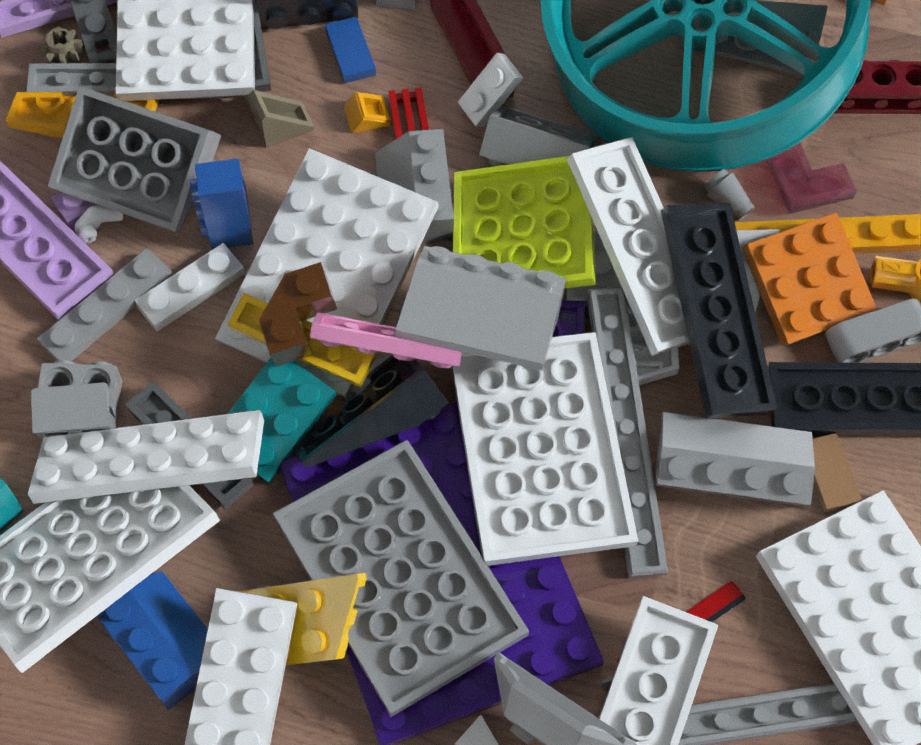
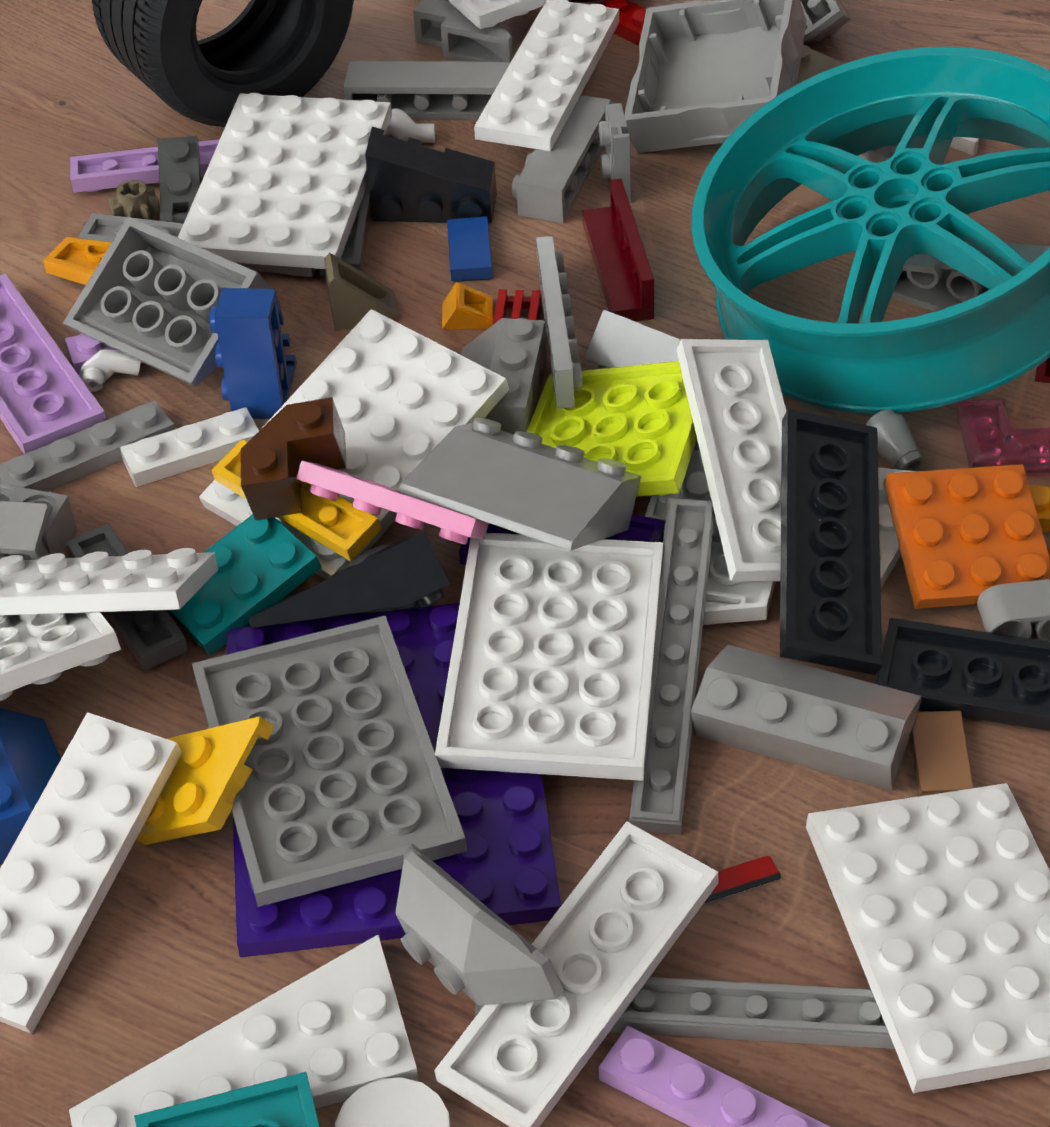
camera: 20 degrees right, 20 degrees down
white plate [458,53,523,127] -> none
none -> light grey plate [536,236,582,409]

